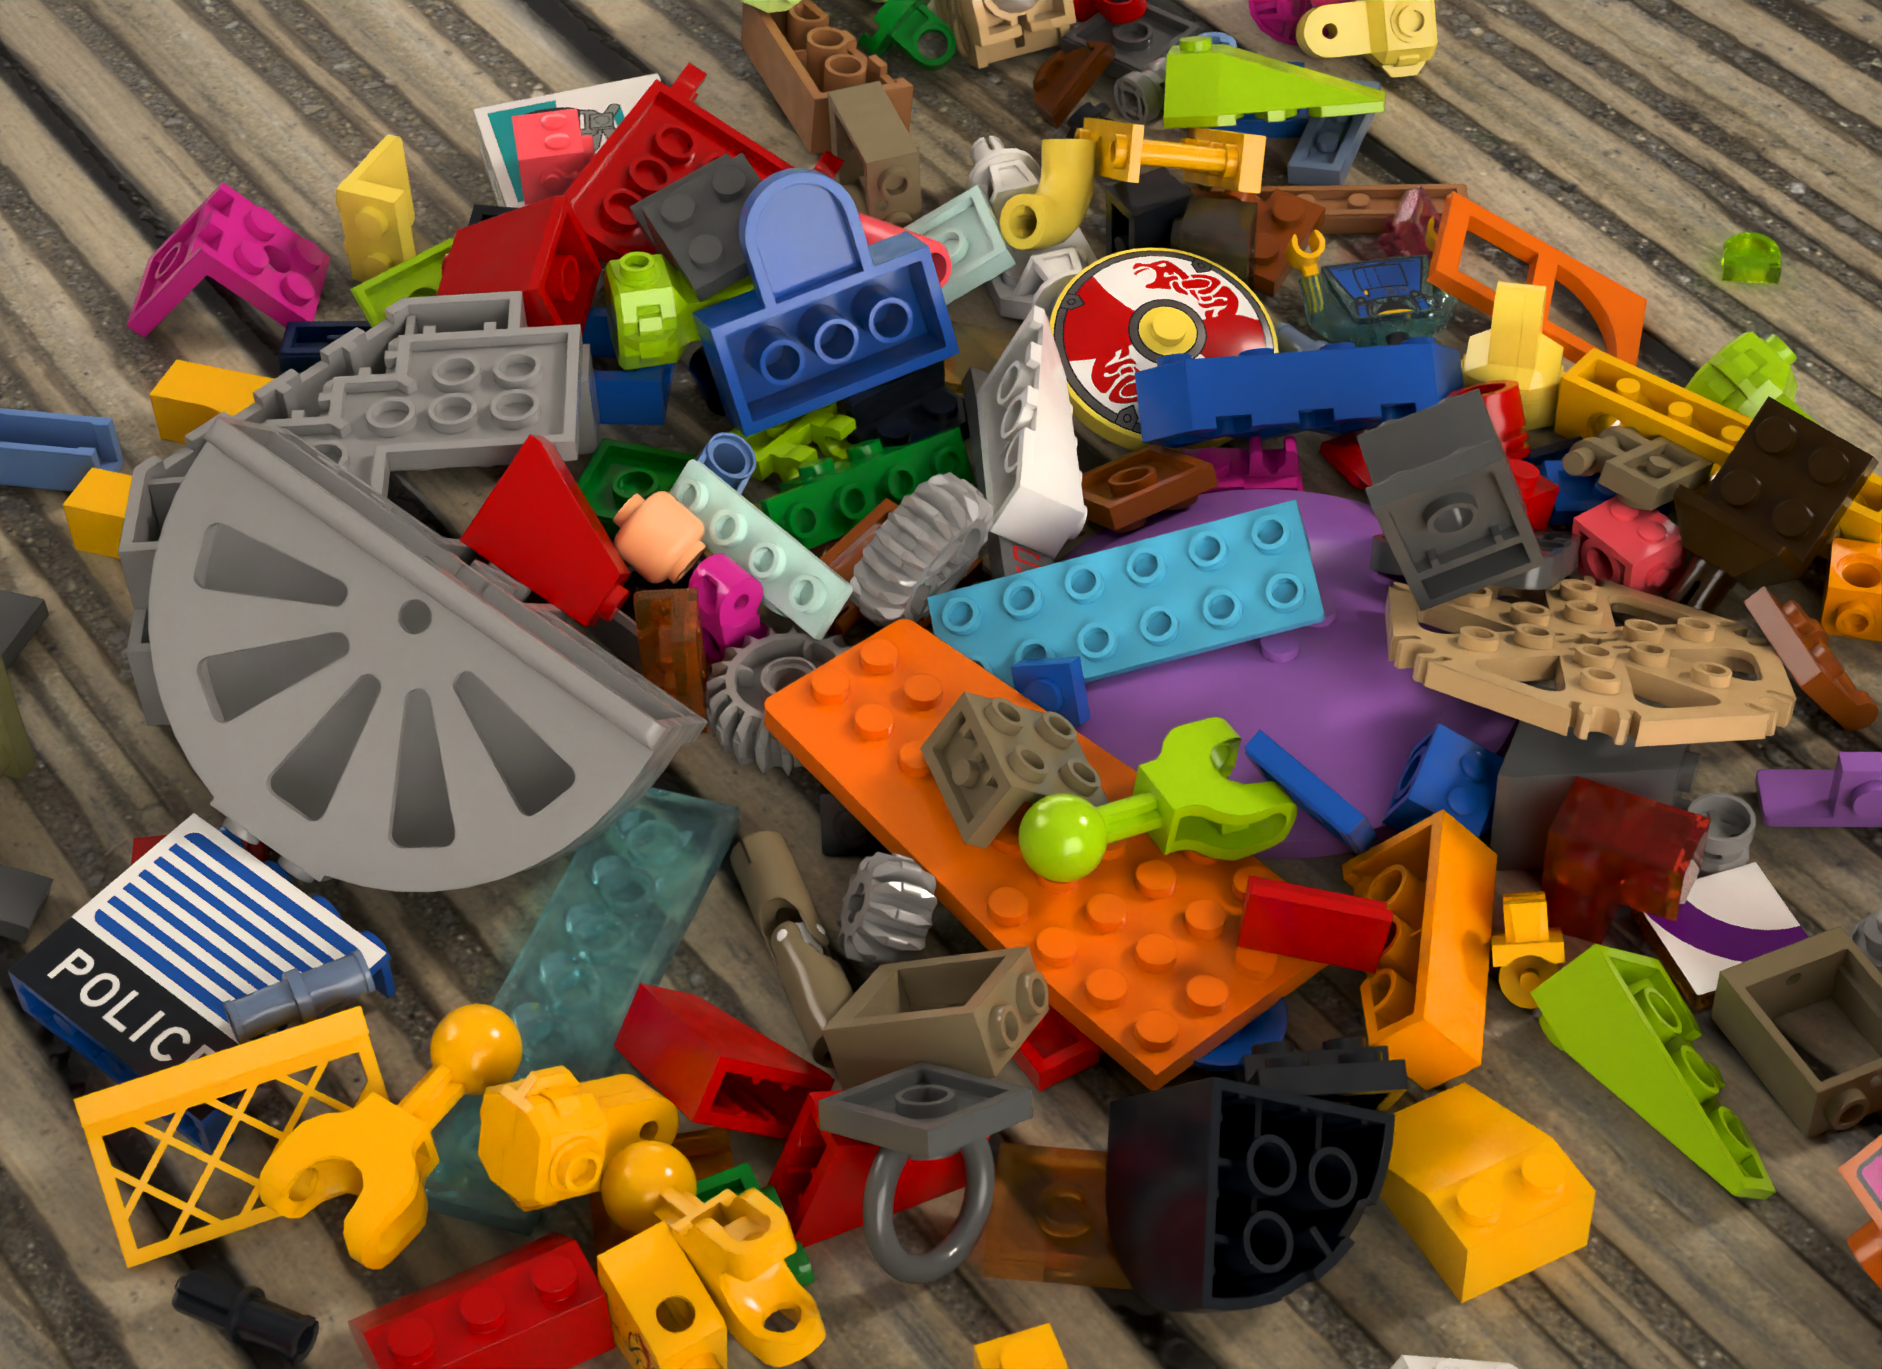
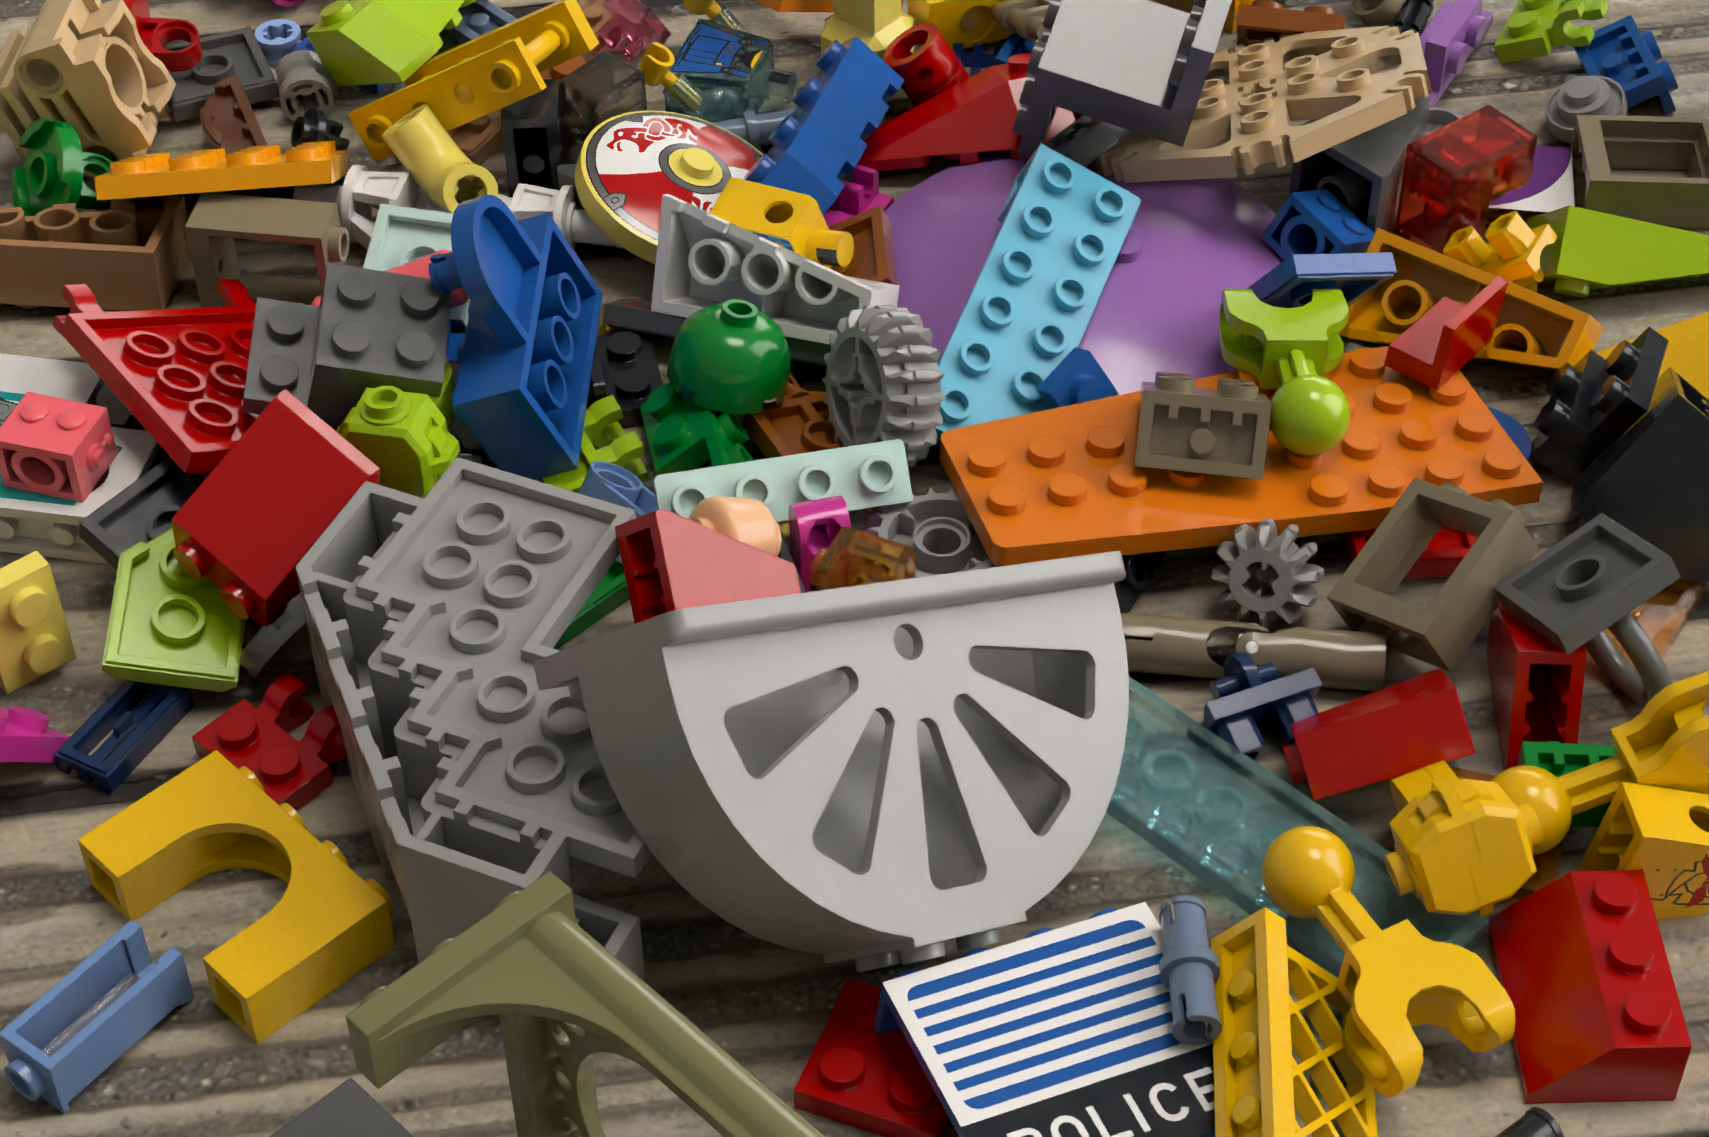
camera: 65 degrees left, 0 degrees up
none -> light orange plate [94,141,351,200]
none -> green cylinder [667,299,791,414]
none -> yellow torso [710,177,854,269]
none -> dark blue hips [1191,652,1323,769]

